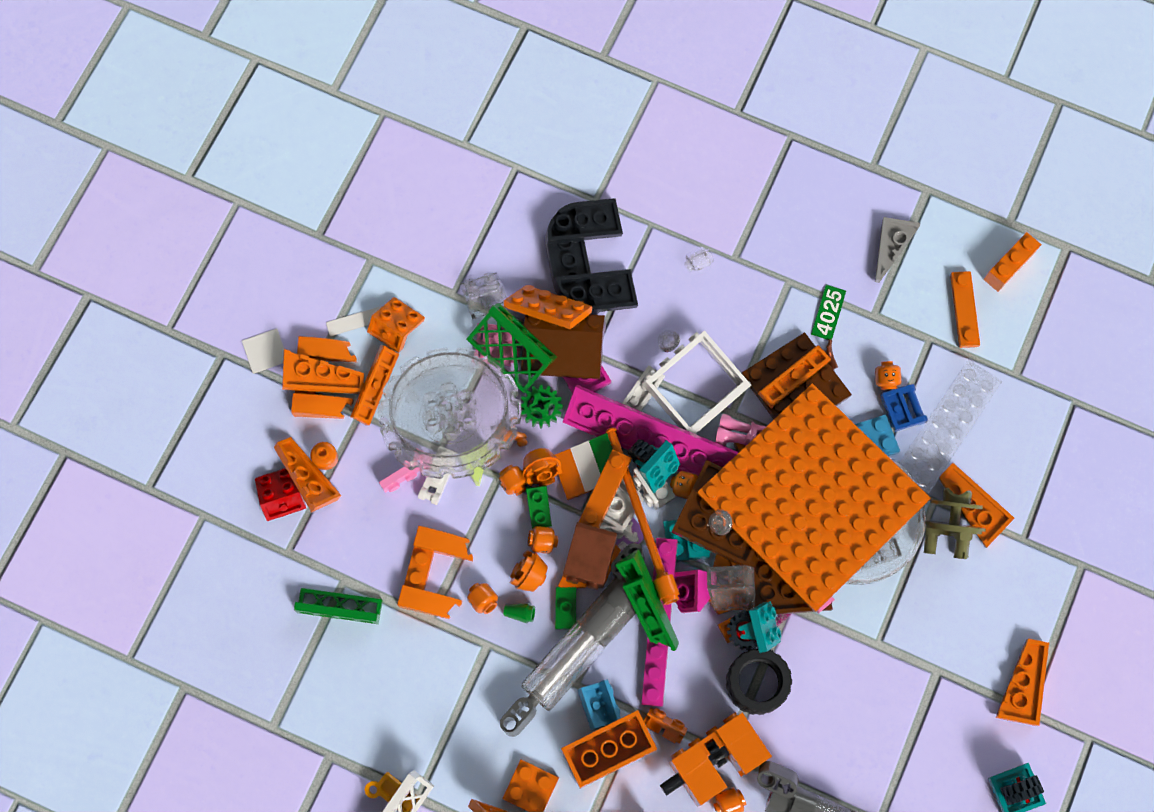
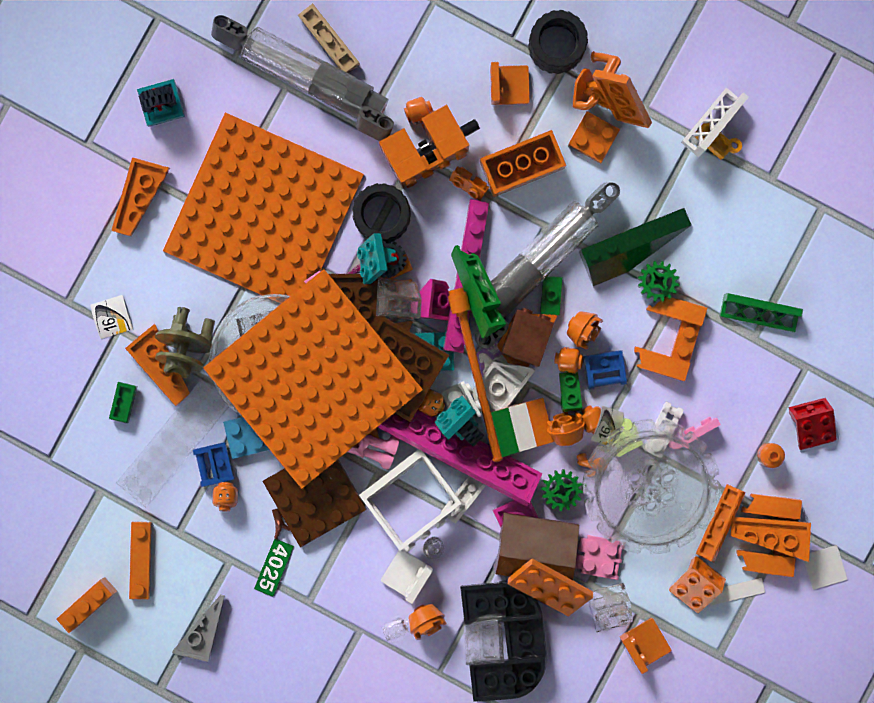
camera: 170 degrees left, 15 degrees up
orange wing [274,437,342,513] -> none
green fence [466,303,557,393] -> none
orange head [467,583,498,614] -> none
green cone [504,603,535,624] -> none
dark azure bracket [578,679,621,730] -> none
orange plate [579,450,632,528] -> none
clear hat [709,509,732,535] -> none
orange plate [758,345,831,409] -> none
none -> sticker [90,295,133,339]
none -> green plate [109,382,138,423]
none -> orange baseplate [163,112,364,304]
none -> white bracket [381,550,433,604]
none -> orange cone [408,604,447,640]
none -> clear slope [464,620,504,666]
none -> dark green wedge [579,208,691,287]
none -> blue plate [584,350,627,390]
none -> sticker [591,406,624,447]
none -> orange bracket [619,618,672,674]
none -> green gear [638,261,680,303]

